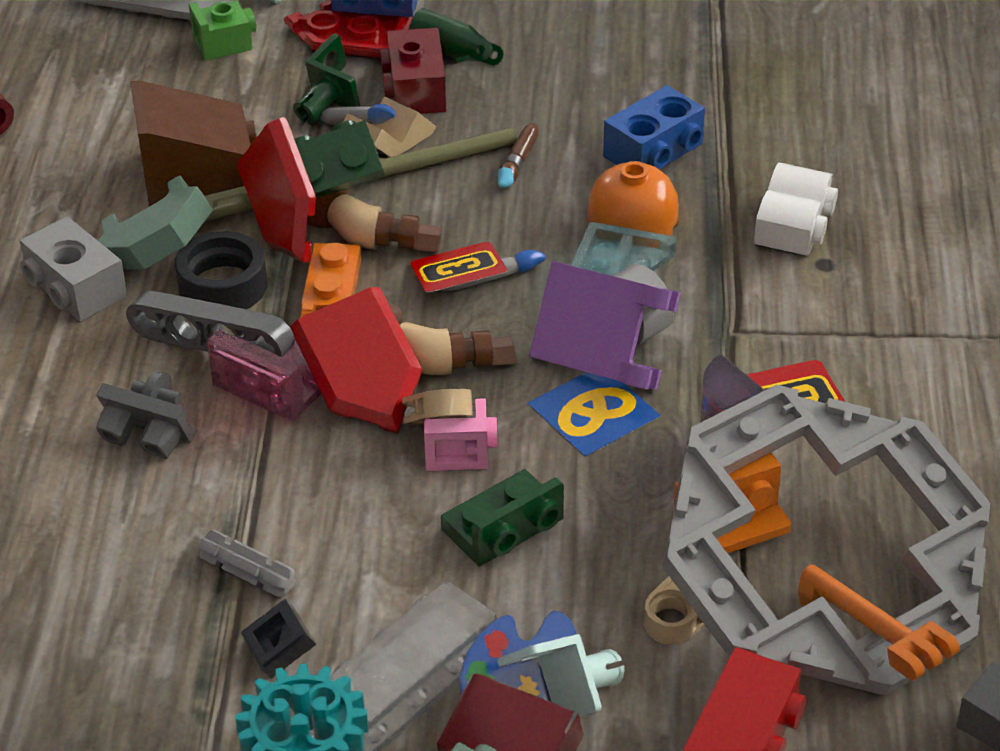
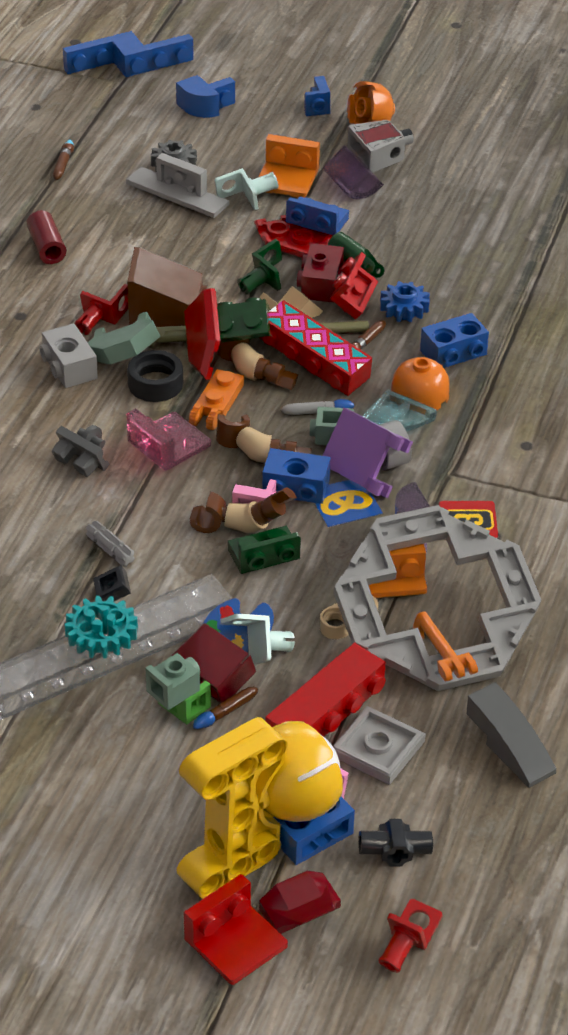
camera: 15 degrees right, 0 degrees up
dark grey beam [126,291,295,365] -> none
bright green brick [189,0,256,61] -> none
red tile [290,287,422,434] -> none
piece [319,104,395,125] -> none
tan piece [402,389,473,425] -> none
sticker [410,242,508,292] -> none
white brick [753,162,838,256] -> none
none -> red bracket [74,284,129,335]
none -> reddish brown piece [190,487,297,533]
none -> red brick [259,300,373,396]
none -> blue brick [262,448,331,504]
none -> sand green brick [310,406,354,445]
none -> red bracket [330,252,378,319]
none -> blue gear [380,281,430,322]

